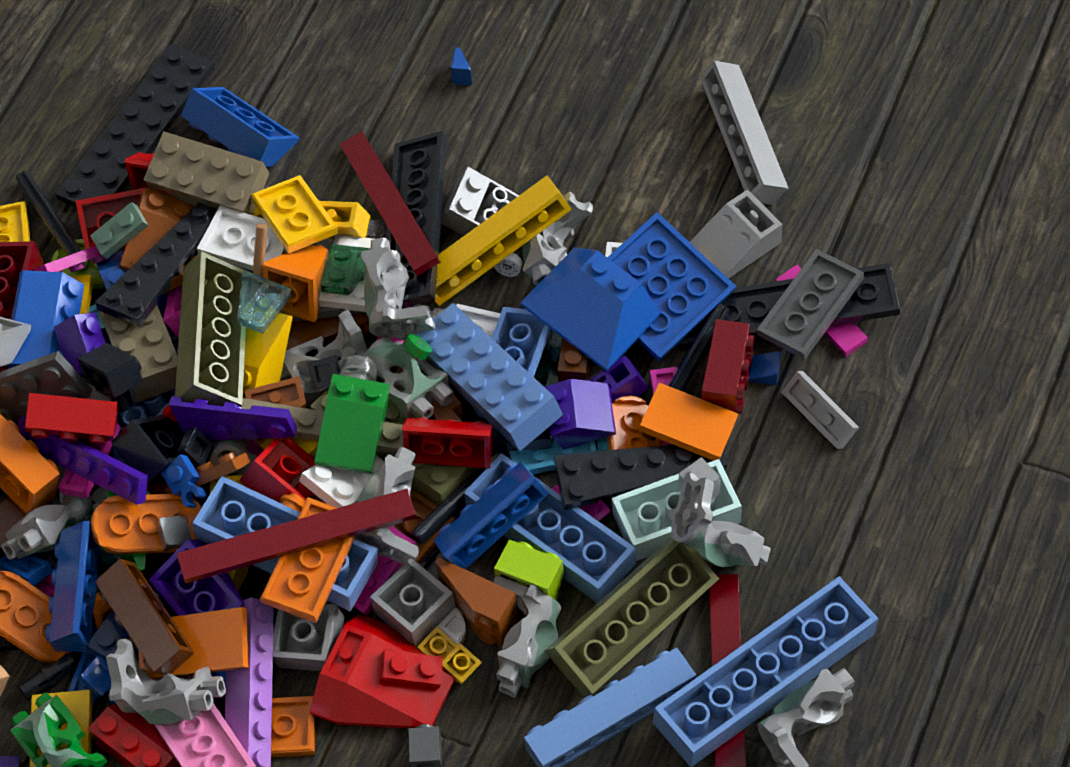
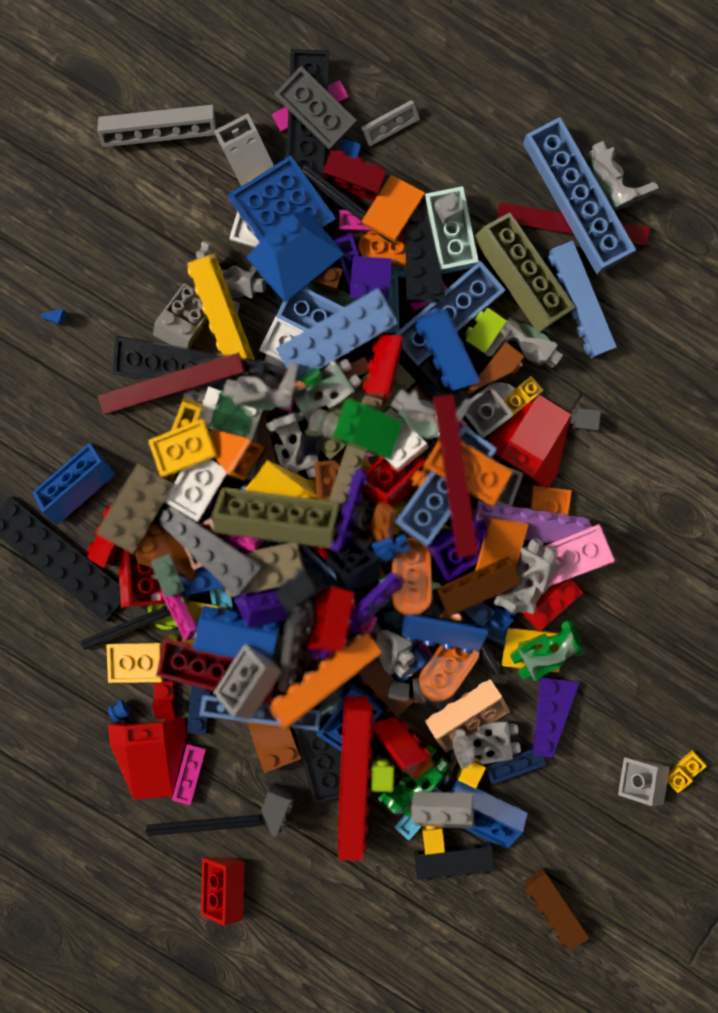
camera: 90 degrees left, 30 degrees up
dark grey slope [156,516,191,551] -> none
clear light blue wing [238,270,291,334] -> none
medium nougat bar [250,224,267,305] -> none
red plate [381,649,443,689] -> none
light grey hips [668,473,770,567] -> none

